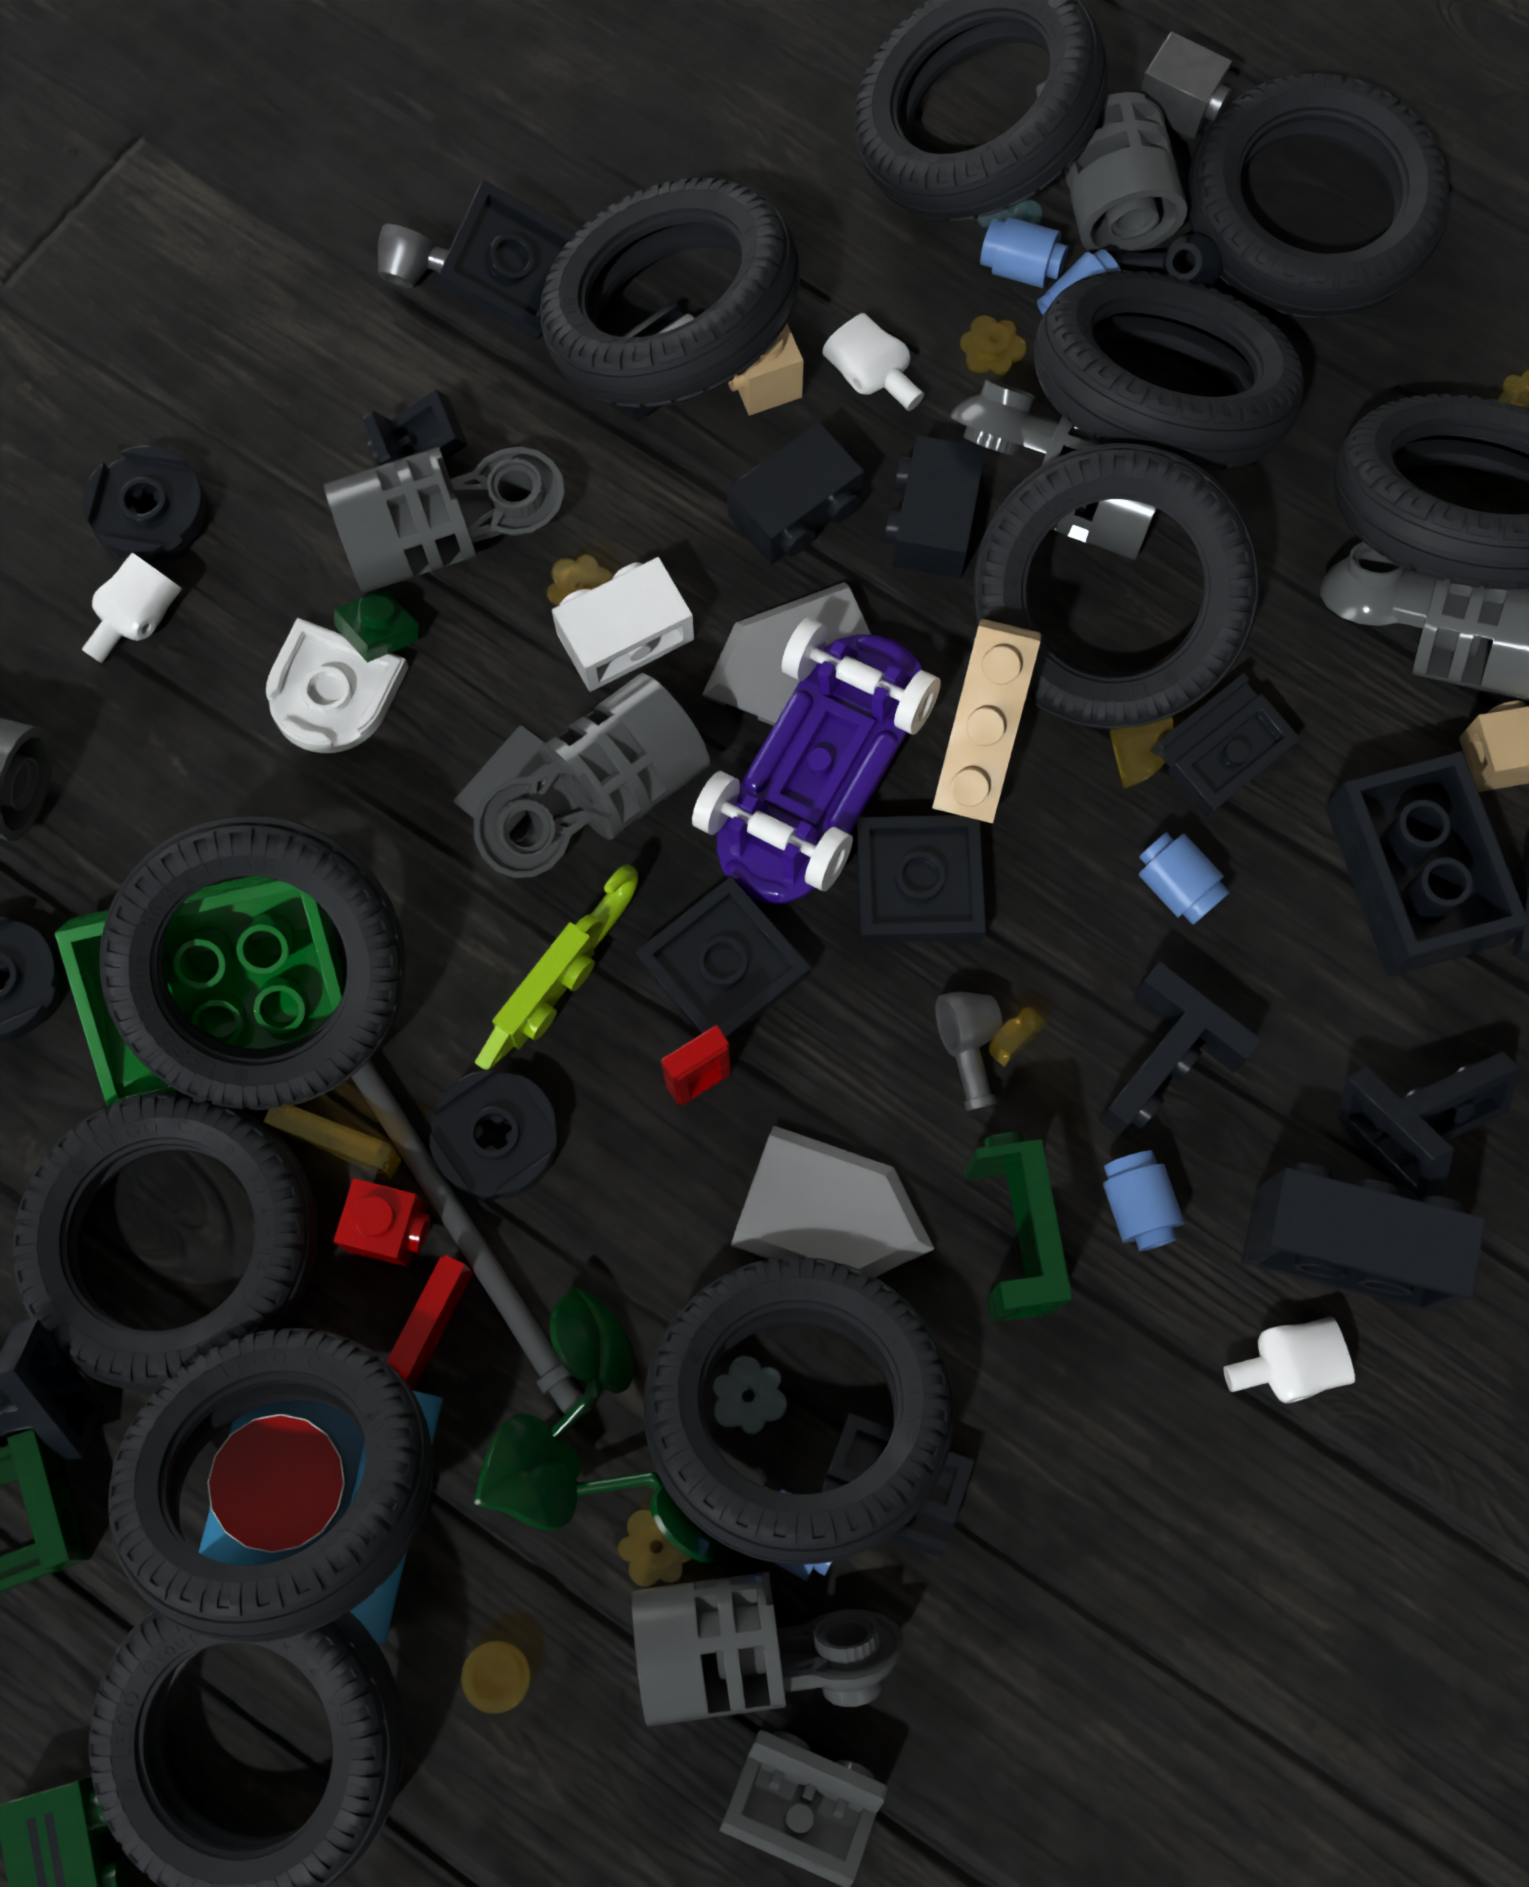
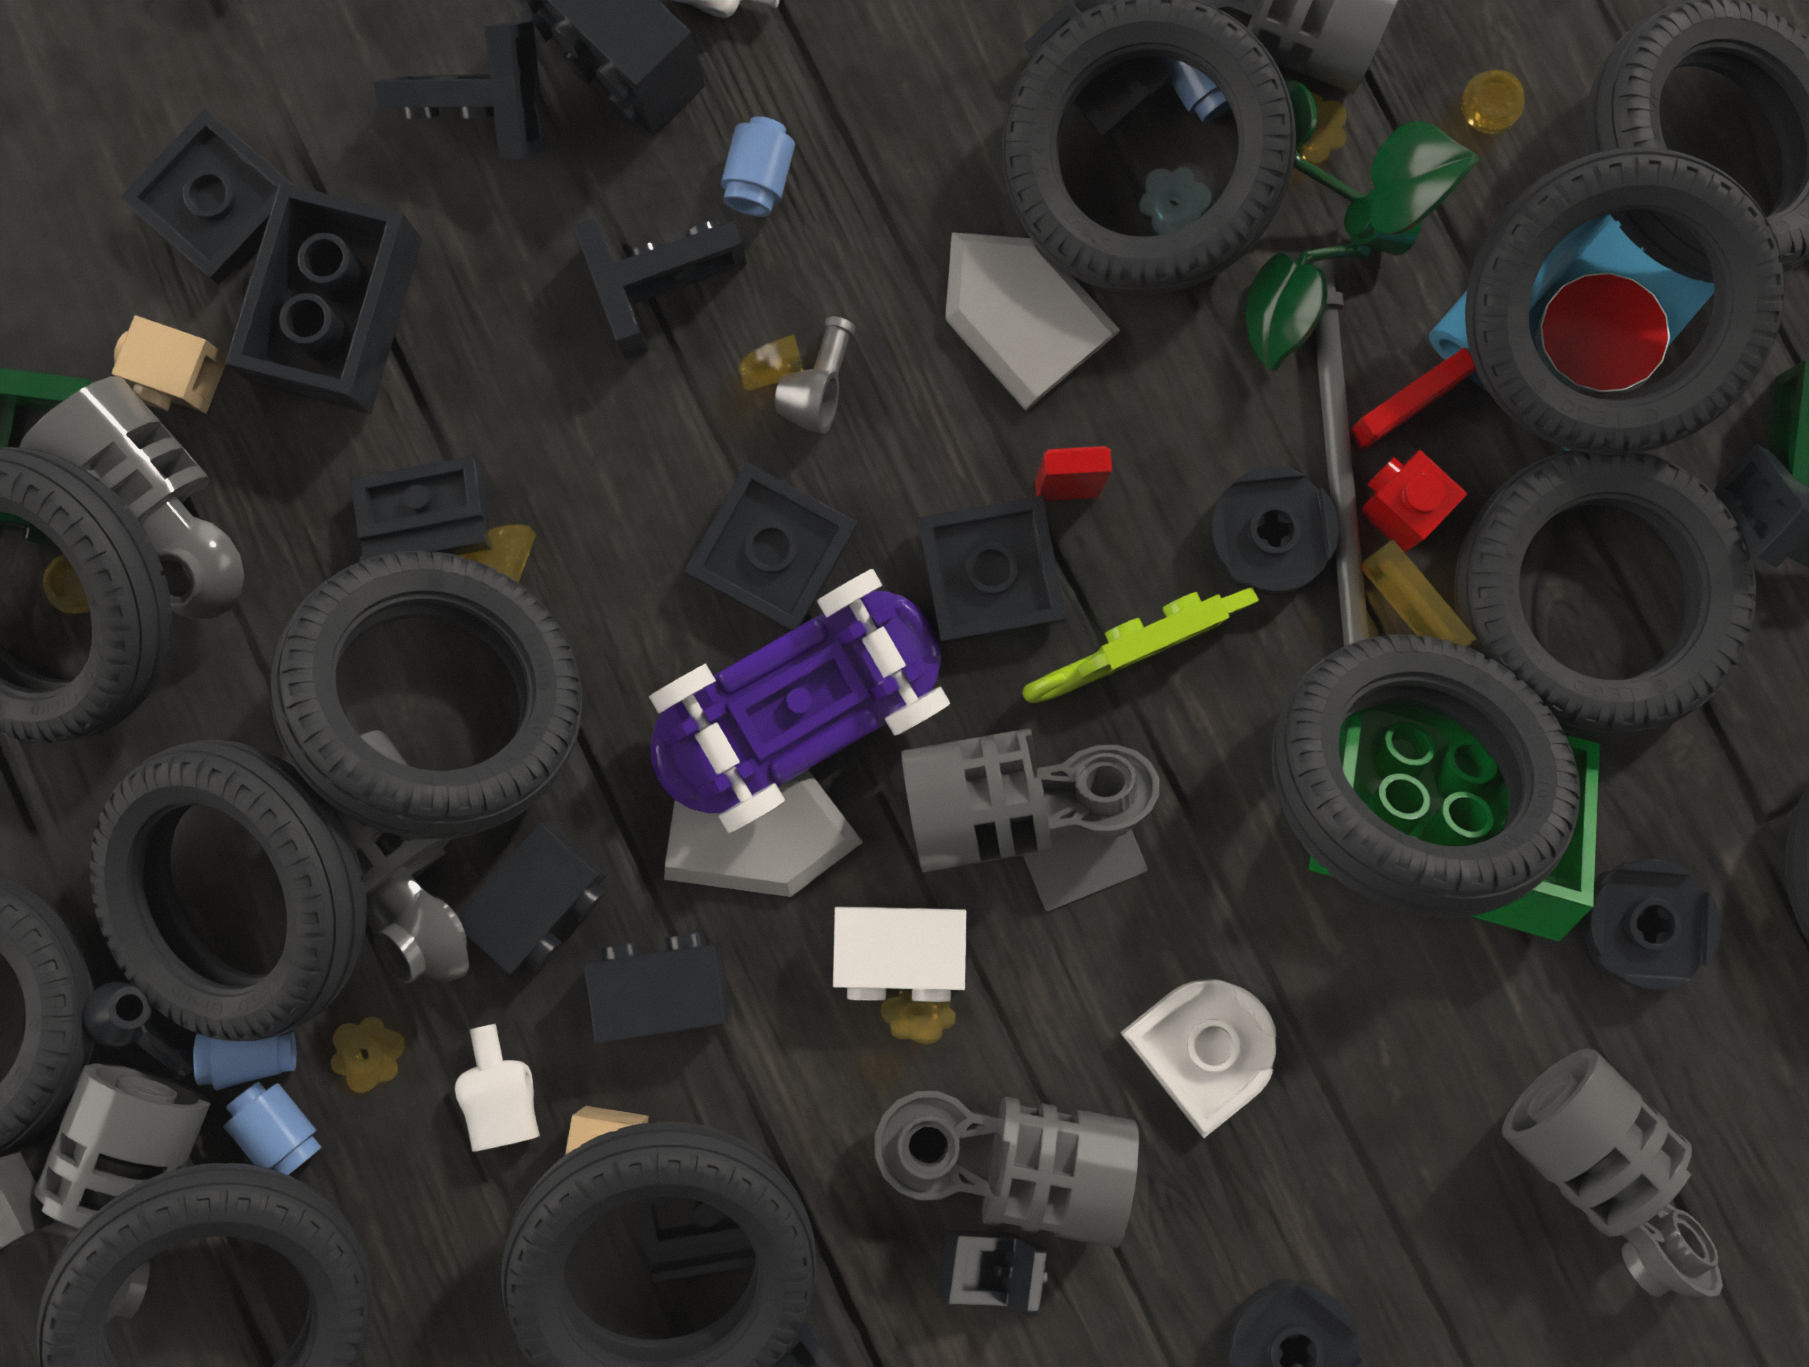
camera: 150 degrees left, 10 degrees up
white piece [82,553,182,663] -> none
dark green plate [334,588,419,663] -> none
tan brick [932,618,1041,823] -> none
dark green panel [964,1132,1072,1323] -> none
medium blue brick [1138,832,1230,925] -> none

